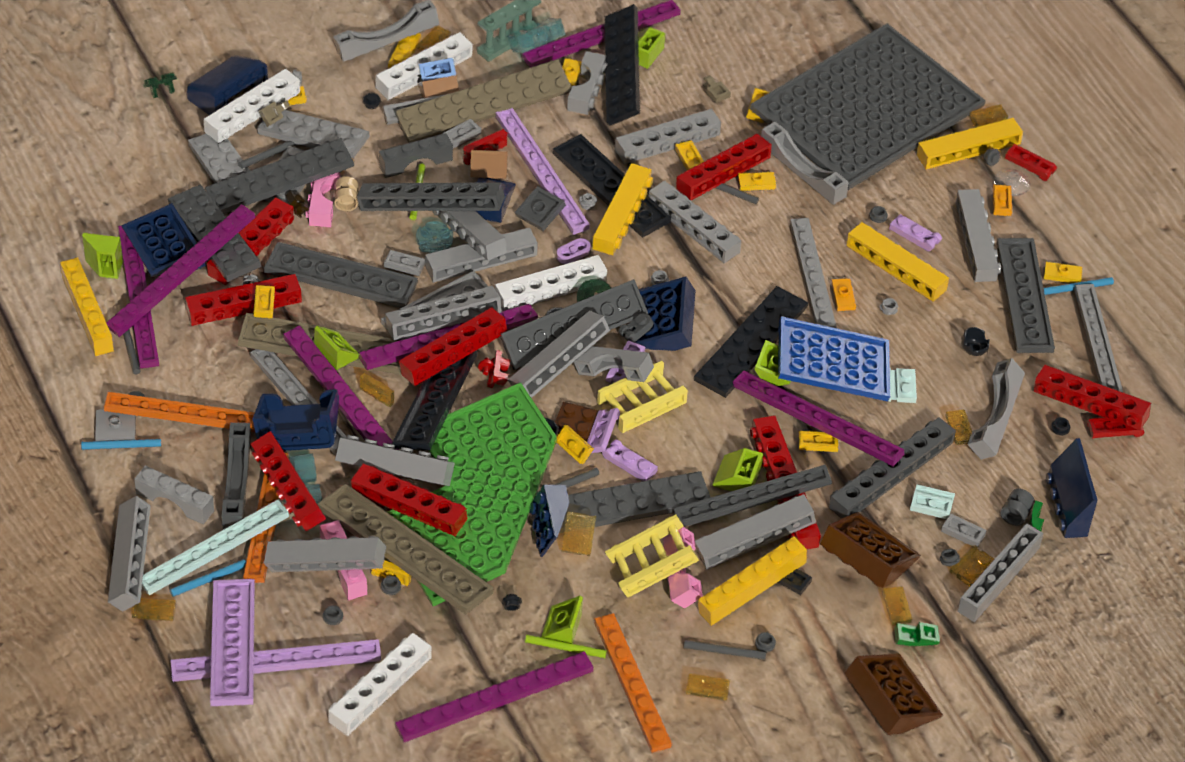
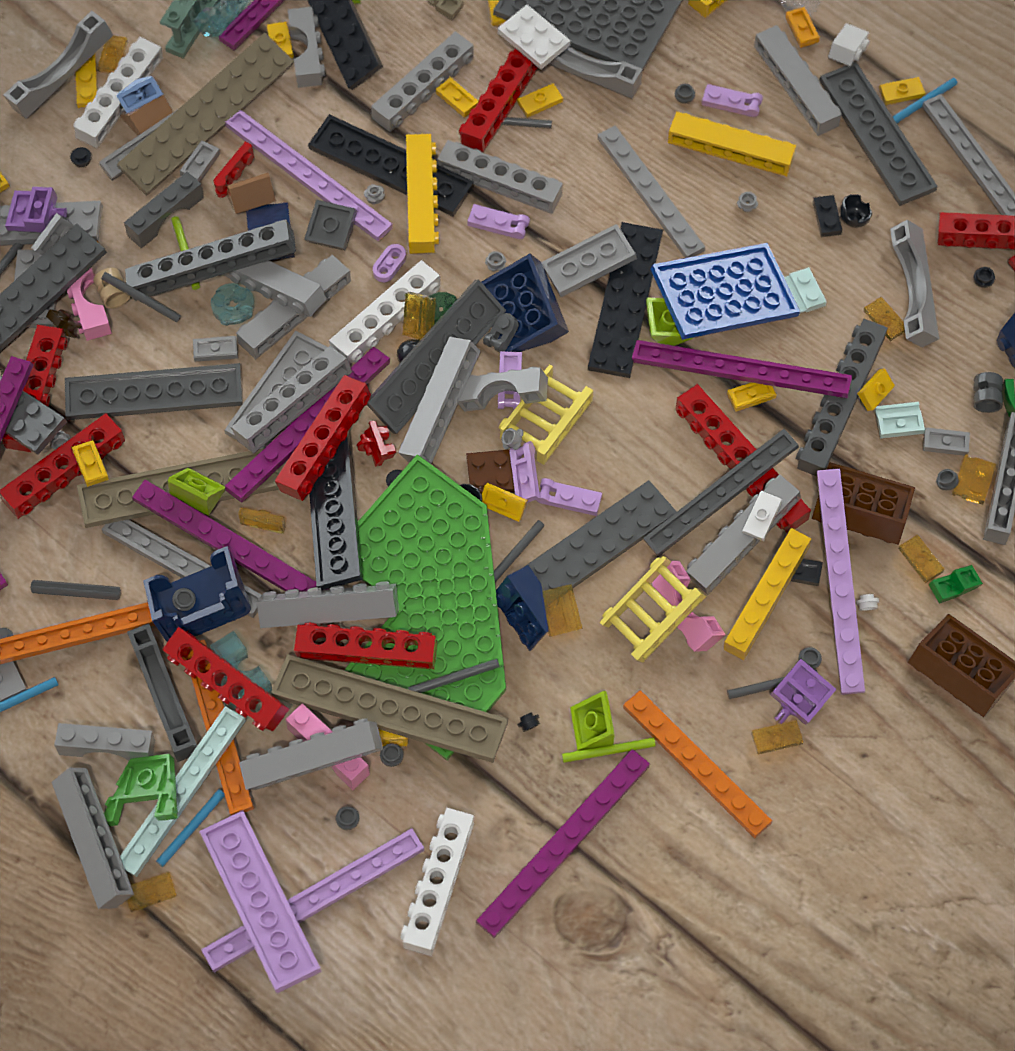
camera: 20 degrees left, 15 degrees up
lime slope [713,448,763,491] -> none
light orange plate [831,278,856,311] -> none
none -> medium lavender plate [5,187,67,232]
none -> dark grey axle [30,580,121,600]
none -> light grey plate [31,213,74,255]
none -> dark grey bar [101,272,181,323]
none -> bright green wing [104,754,178,826]
none -> dark grey plate [172,588,195,611]
none -> clear yellow plate [402,292,436,340]
none -> dark grey bar [408,659,499,693]
none -> lavender plate [467,204,530,239]
none -> white plate [498,5,570,69]
none -> light grey plate [501,428,524,450]
none -> light grey plate [542,224,637,297]
none -> white plate [742,491,782,541]
none -> medium lavender plate [770,659,836,725]
none -> black plate [813,195,843,237]
none -> lavender plate [817,469,865,695]
none -> white brick [829,23,870,66]
none -> white plate [856,594,879,611]
none -> yellow plate [857,368,895,411]

